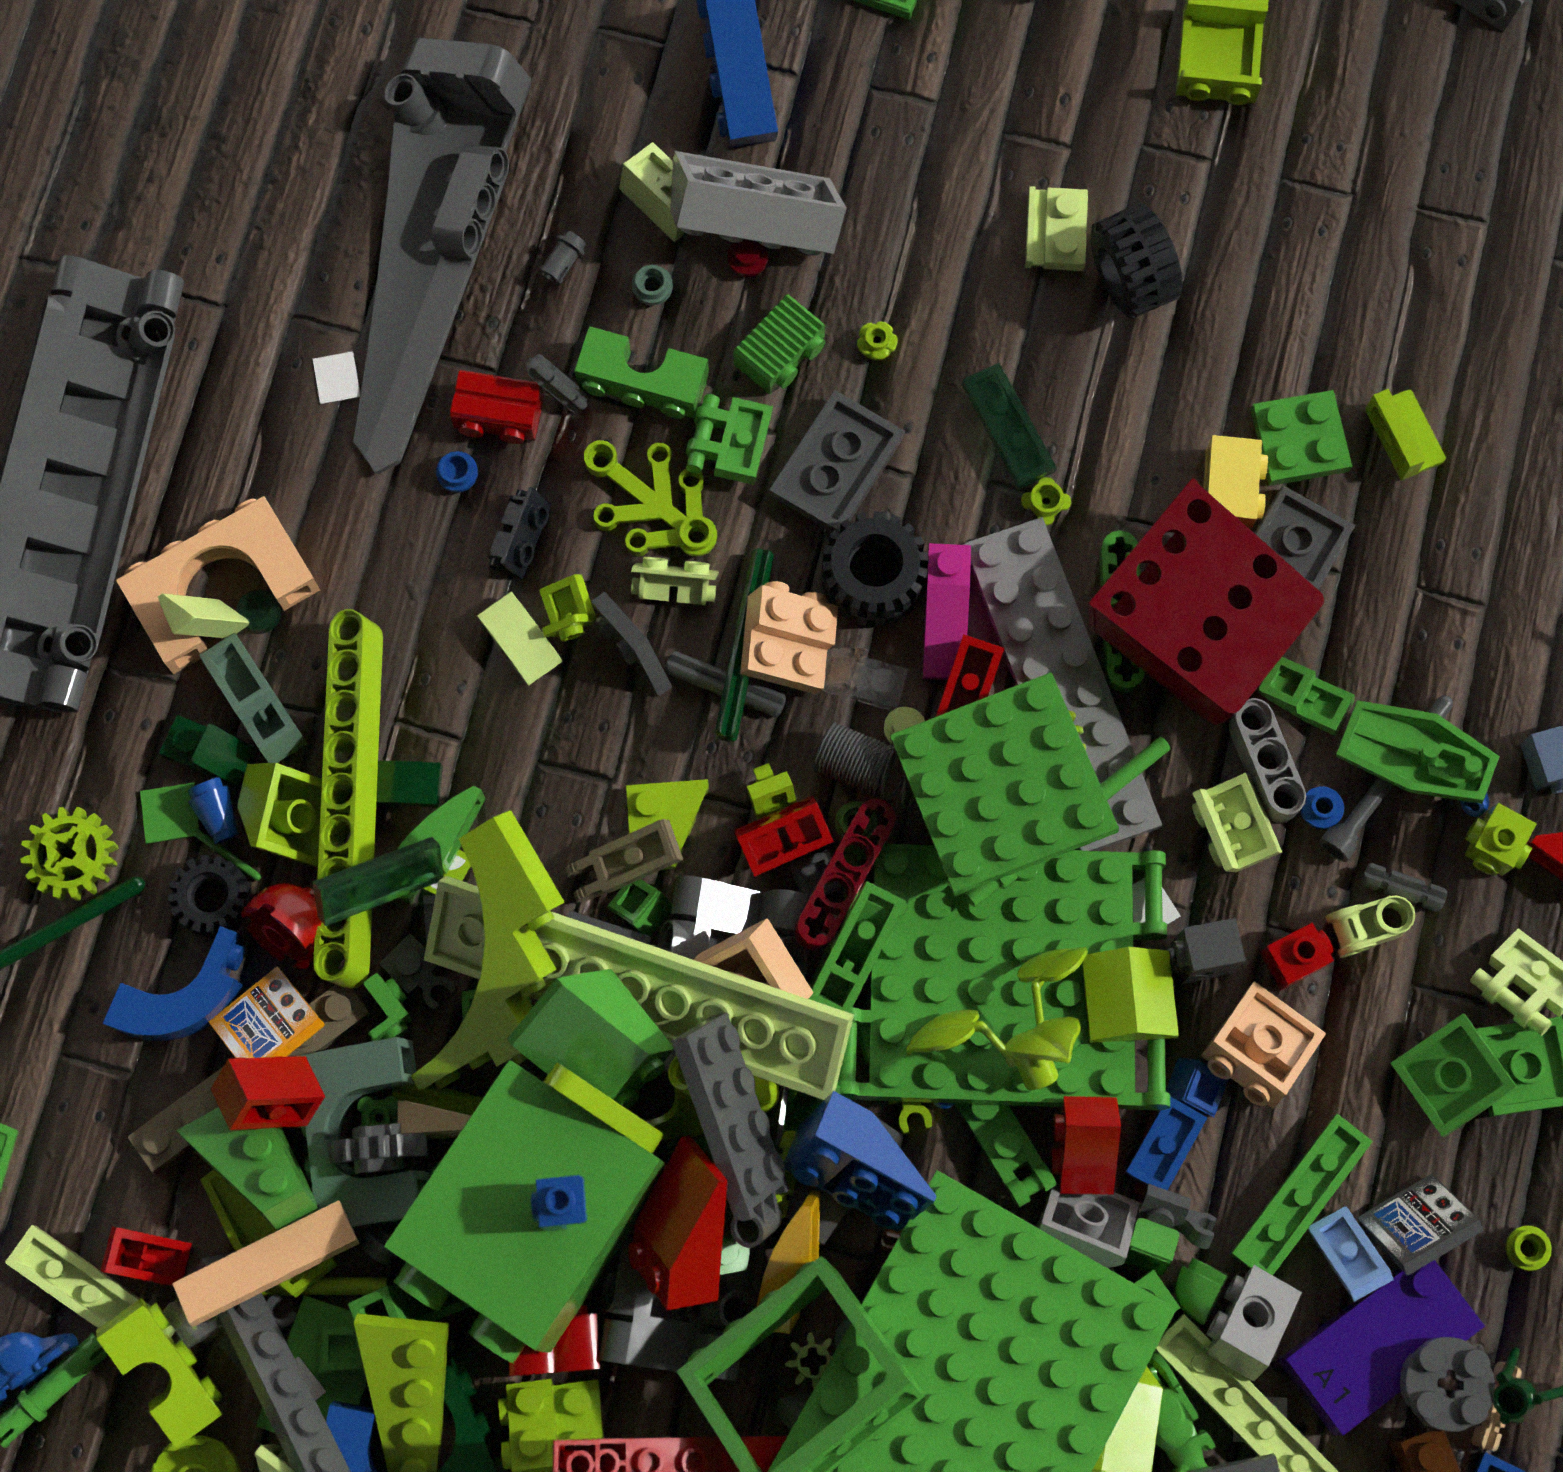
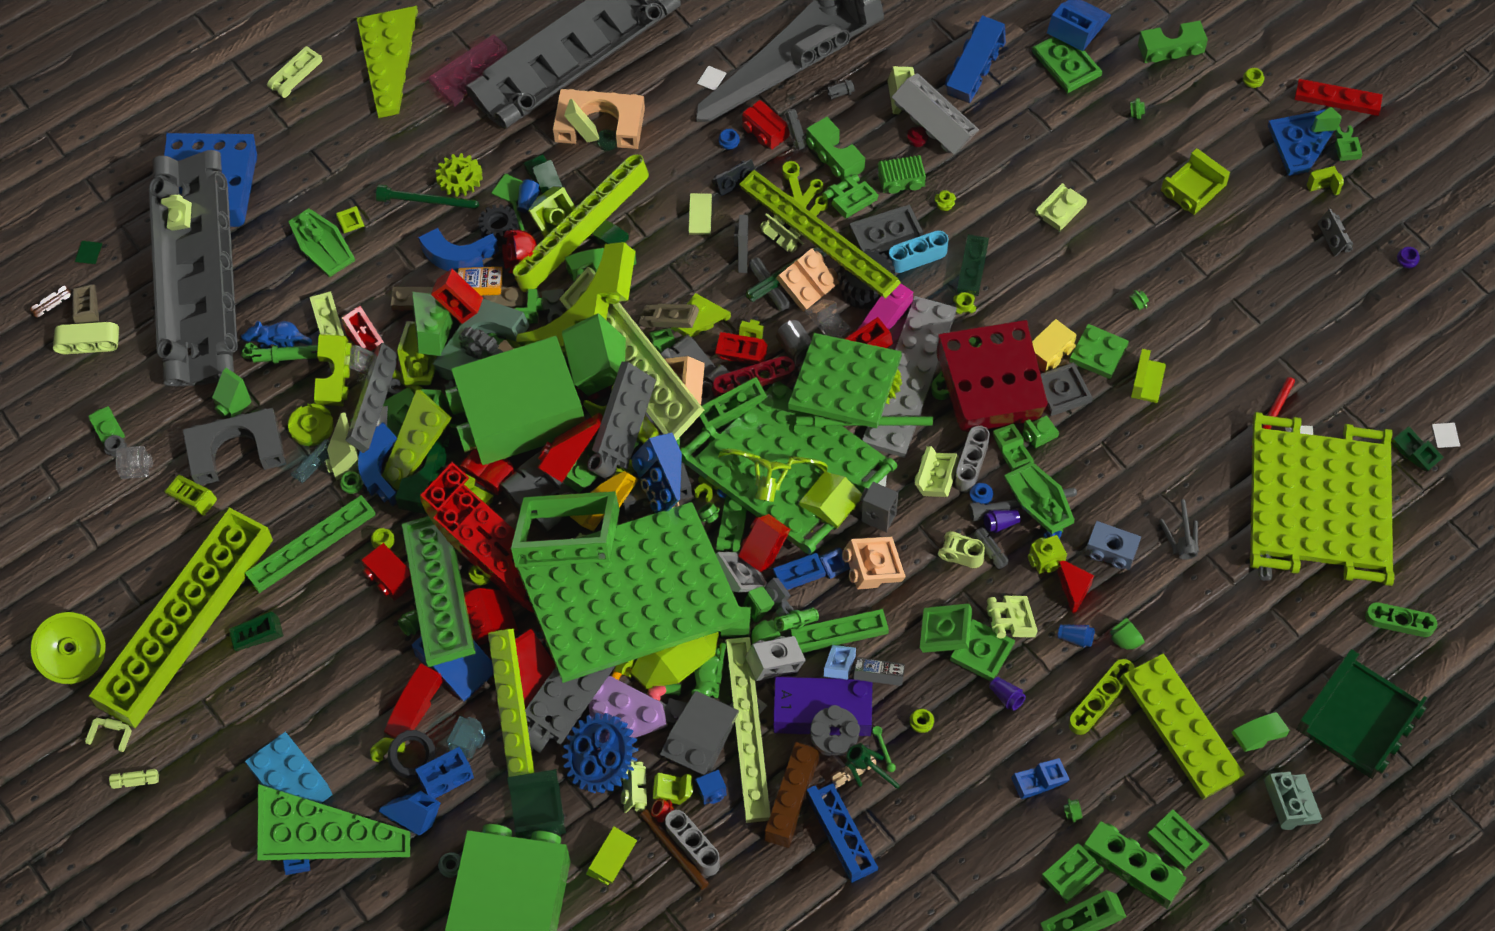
camera: 40 degrees right, 15 degrees down
light nougat tile [172,1200,360,1327] -> none
sand green slope [199,633,308,763] -> none
clear green plate [313,837,444,926] -> none
blue bracket [531,1175,587,1231] -> none
lime bracket [539,574,596,642] -> none
lime beam [544,1062,664,1154] -> none
sand green plate [632,265,673,305] -> none
black tyre [1091,203,1182,319] -> none
red brick [1260,922,1334,991] -> none
none -> bright green plate [698,502,720,523]
none -> lime plate [739,170,901,299]
none -> bright green pin [774,607,819,632]
none -> bright green hinge [872,726,896,772]
none -> medium azure beam [889,231,949,273]
none -> dark purple cone [984,510,1020,533]
none -> bright green bracket [1022,415,1059,448]
none -> bright green plate [1129,290,1149,311]

